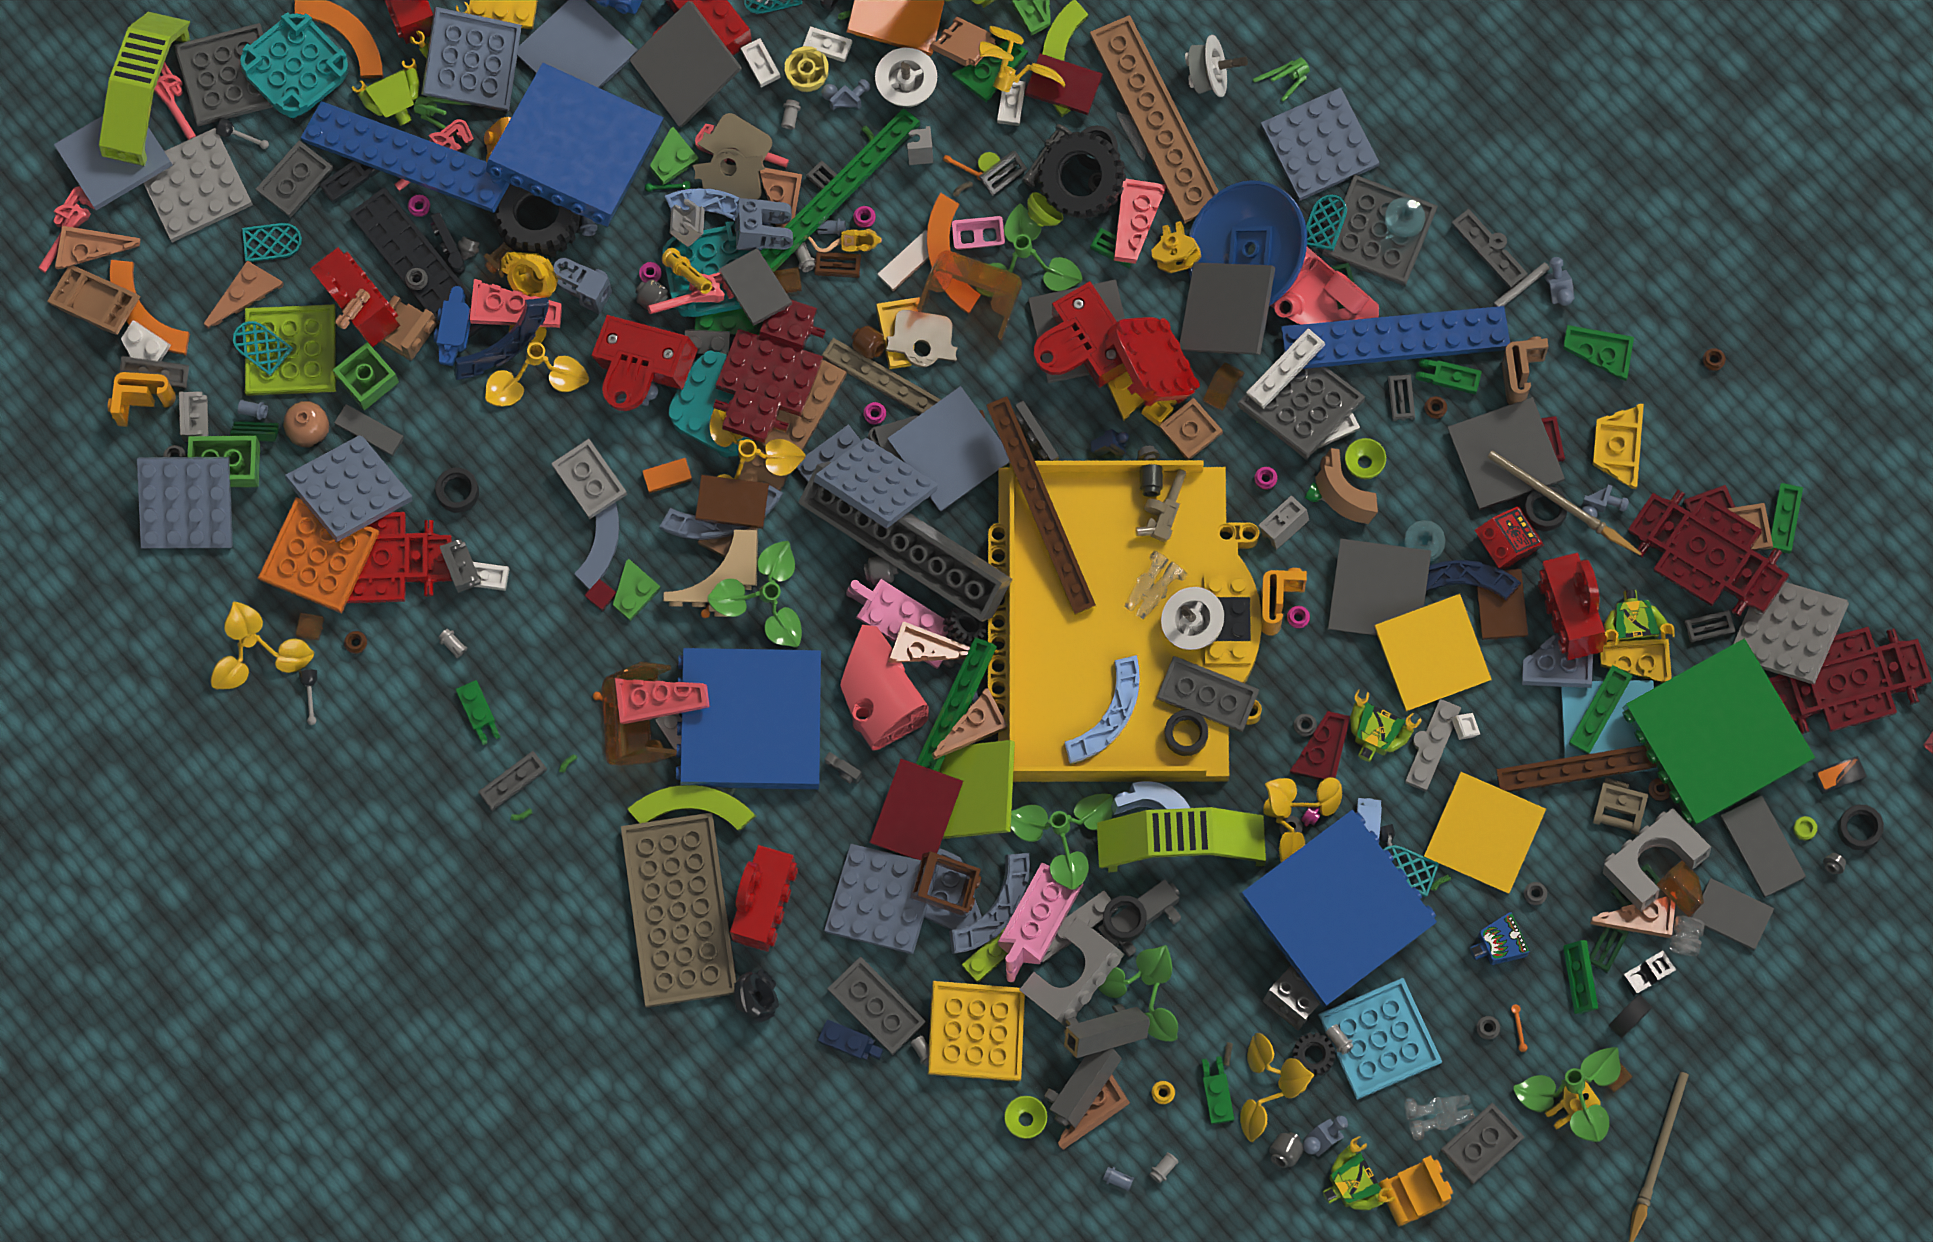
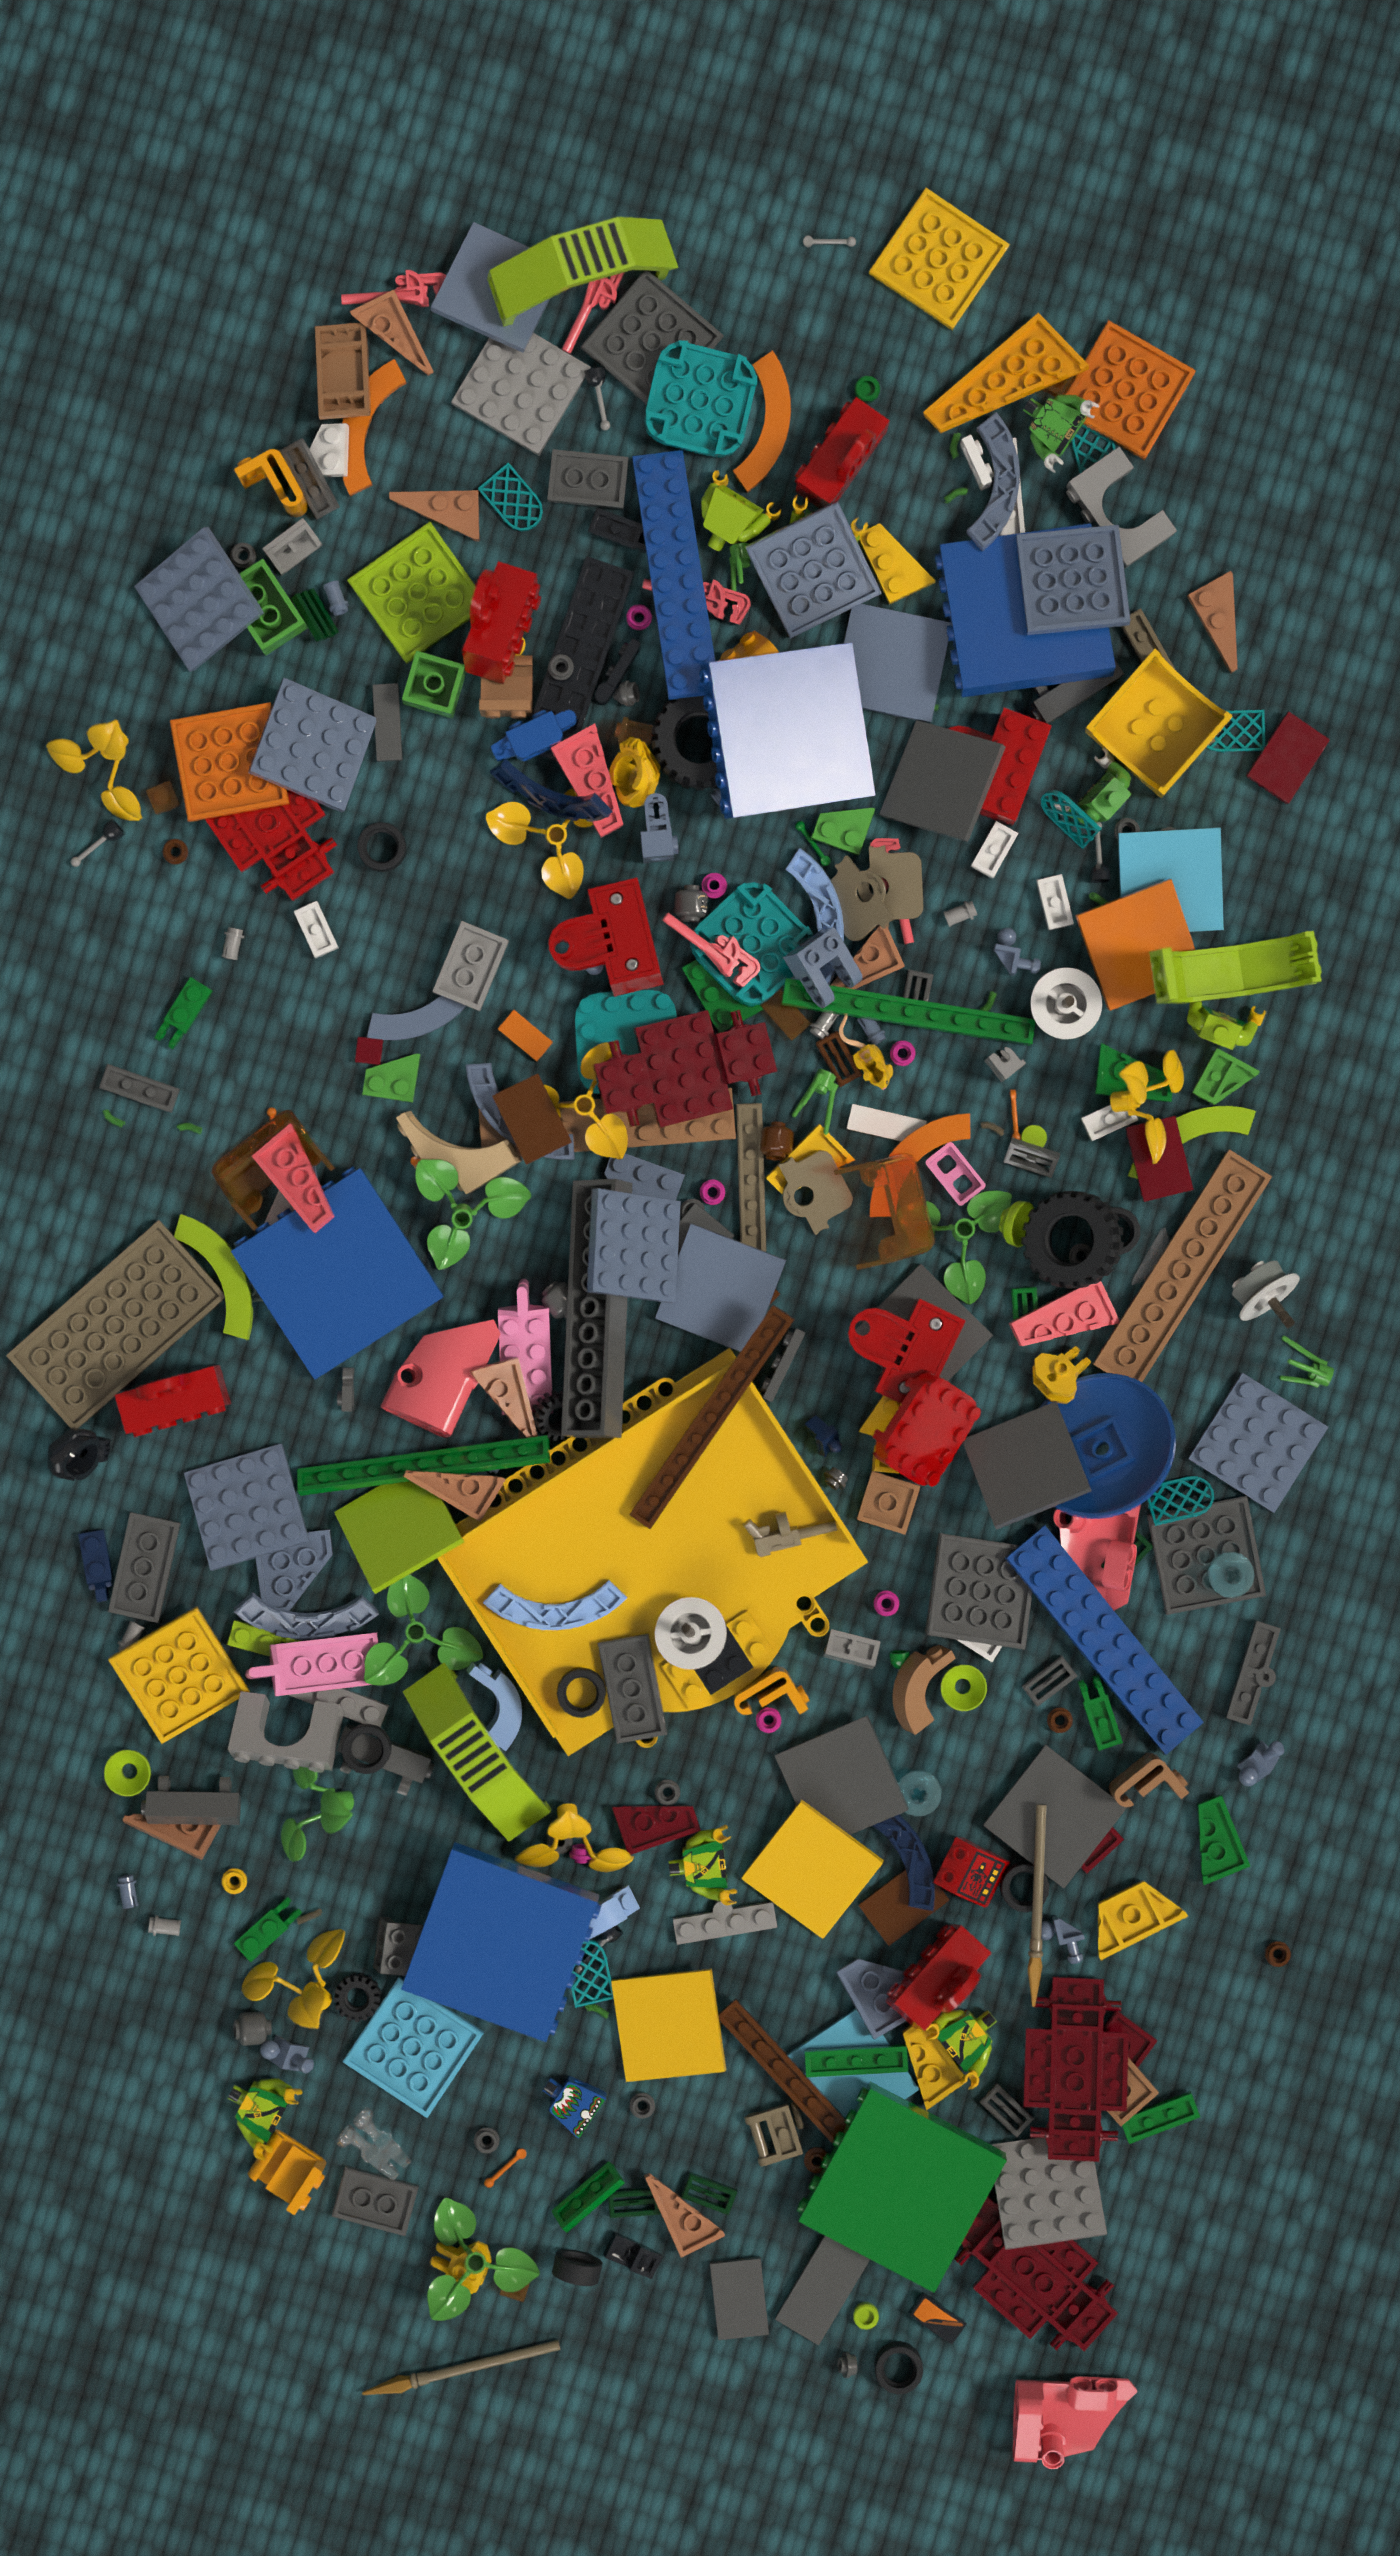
camera: 55 degrees right, 15 degrees up
teal window [233,321,293,376] -> none
nougat cylinder [283,401,329,447] -> none
nougat axle [335,289,370,329] -> none
dark grey hinge [439,539,482,593] -> none
yellow pin [662,248,712,294] -> none
light grey hinge [670,199,705,247] -> none
dark grey plate [685,329,730,355] -> none
dark grey tile [719,248,792,326] -> none
light yellow cylinder [784,46,829,92] -> none
dark red sticker [870,759,963,860] -> none
reddish brown window [910,851,981,915] -> none
nougat plate [930,17,996,67] -> none
dark grey pin [1022,124,1072,187] -> none
dark grey brick [1064,1004,1150,1058] -> none
clear piece [1124,551,1188,619] -> none
pearl dark grey brick [1140,464,1163,497] -> none
clear orange slope [1203,362,1245,411] -> none
white tile [1246,329,1325,409] -> none
light grey pin [1325,1024,1354,1055] -> none
white tile [1451,713,1480,740] -> none
light grey bar [1493,262,1550,307] -> none
light grey arch [1603,808,1711,912] -> none
clear orange slope [1656,860,1704,918] -> none
clear wheel [1669,916,1706,956] -> none
none -> bright green plant [792,1069,839,1135]

